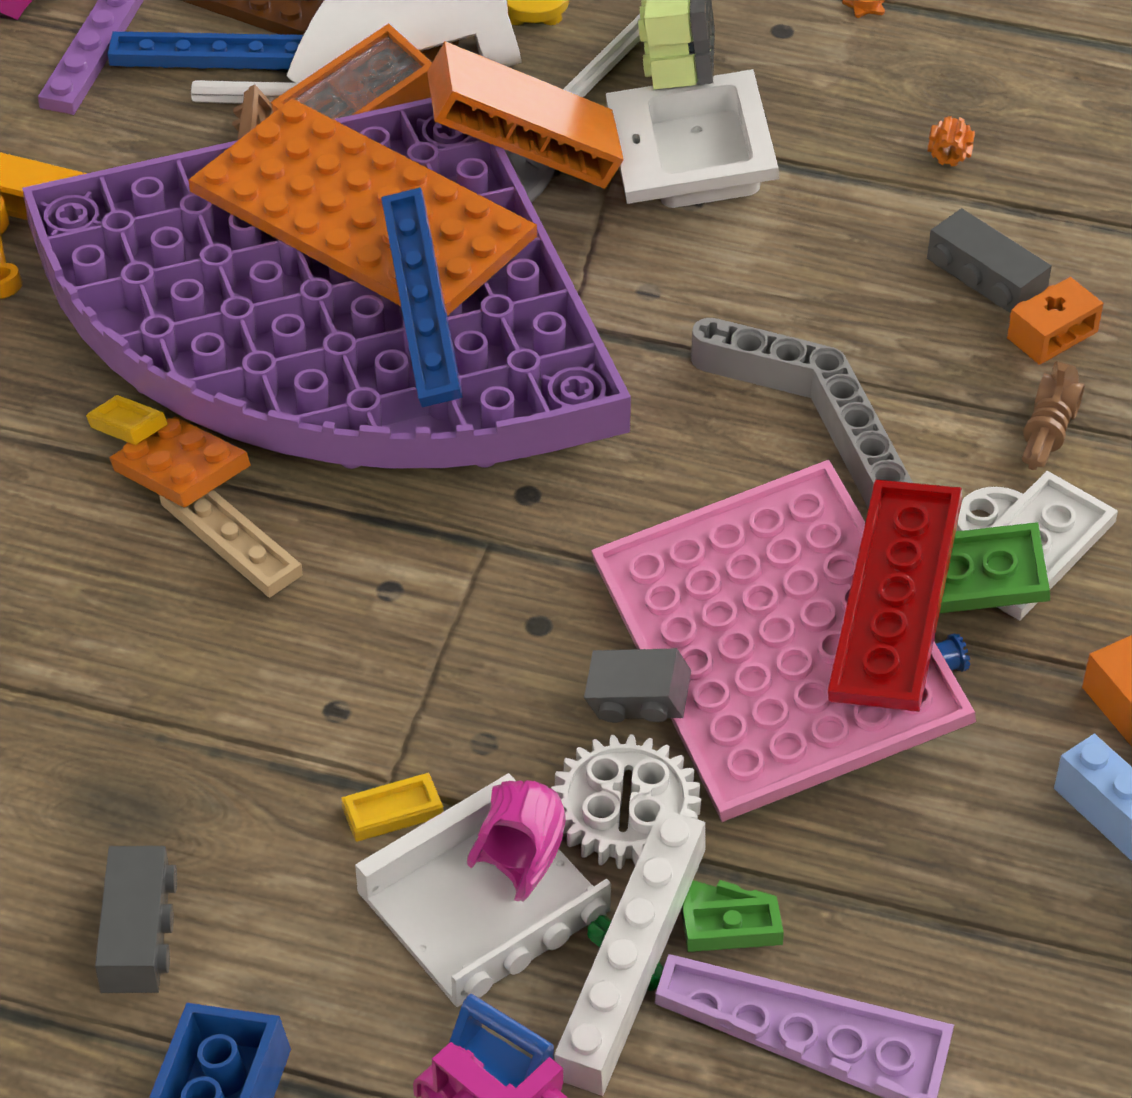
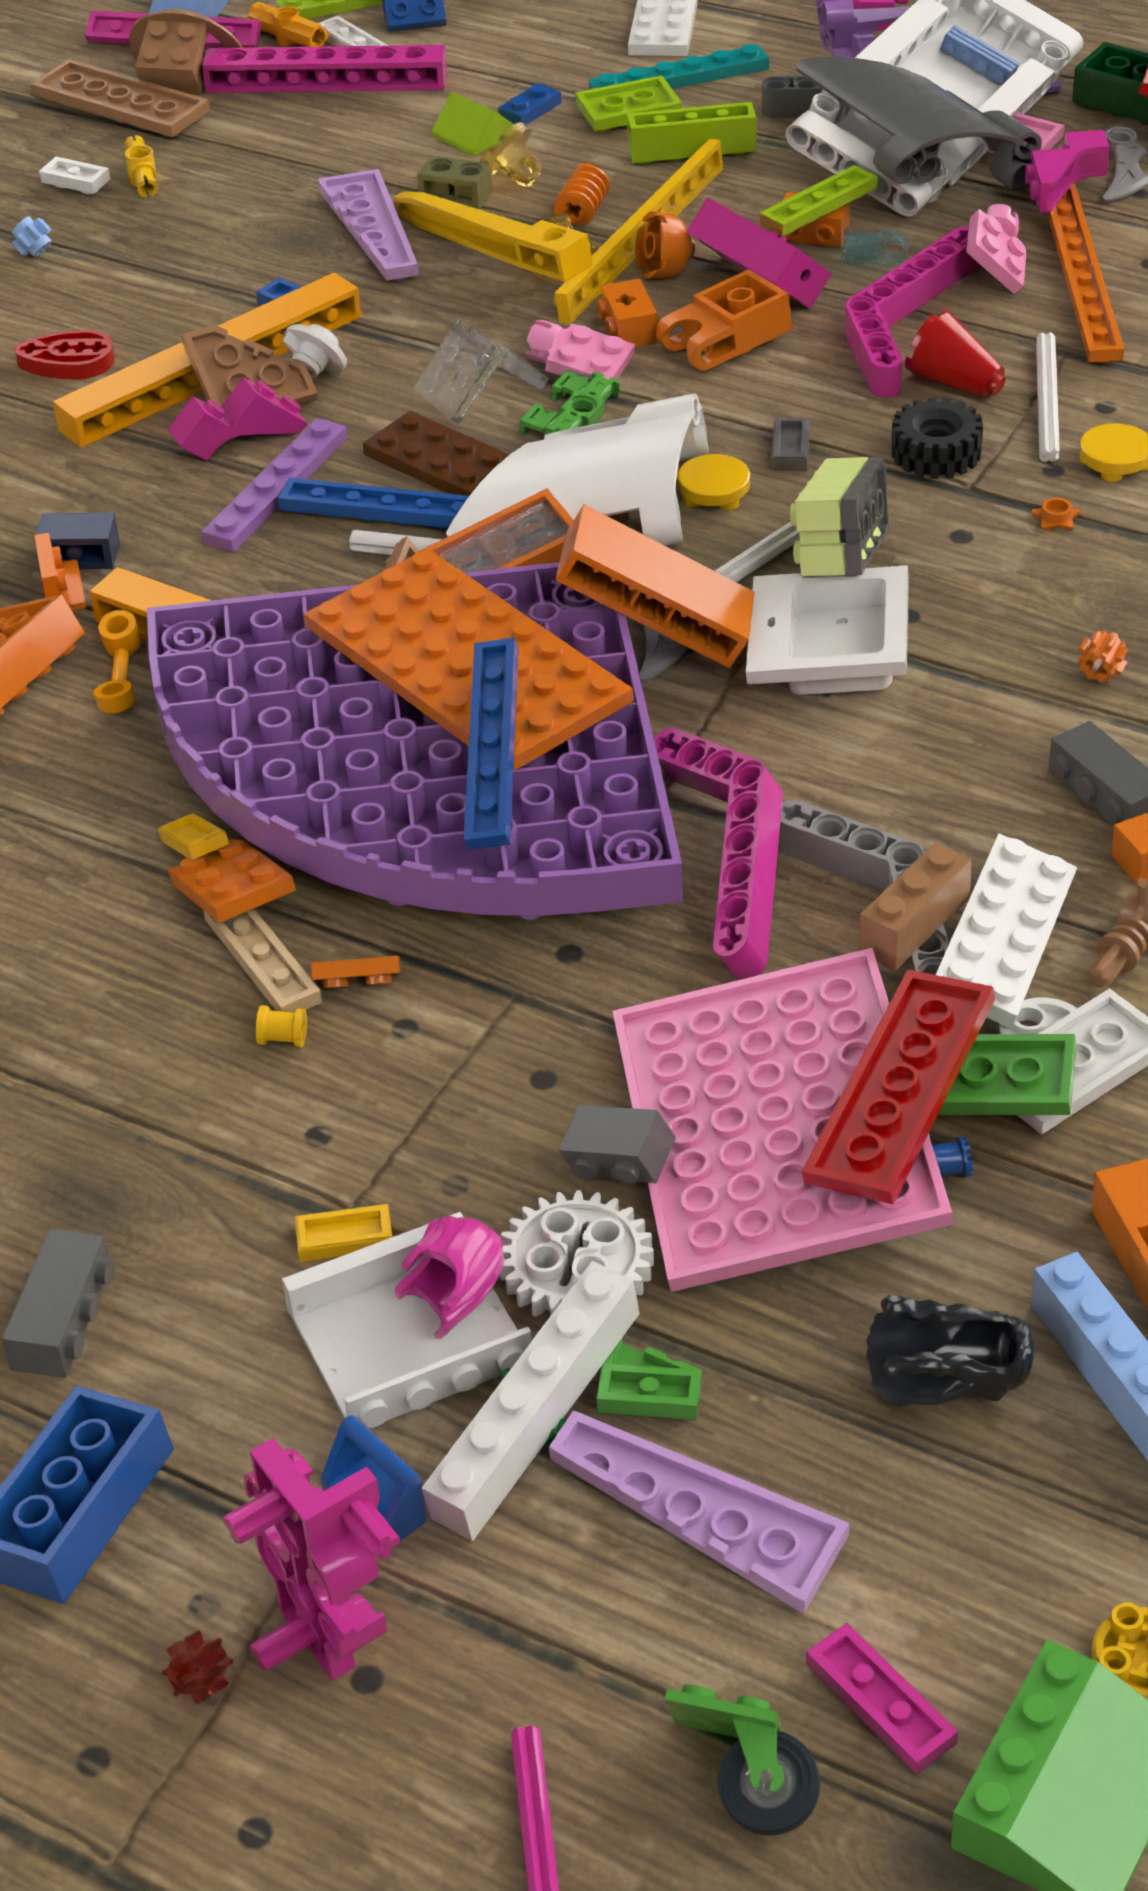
camera: 15 degrees right, 5 degrees down
none -> yellow bush [256,1005,307,1048]
none -> orange plate [311,956,401,988]
none -> dark pink beam [654,728,783,980]
none -> medium nougat brick [859,842,972,971]
none -> black hair [866,1294,1035,1407]
none -> white plate [936,834,1077,1028]

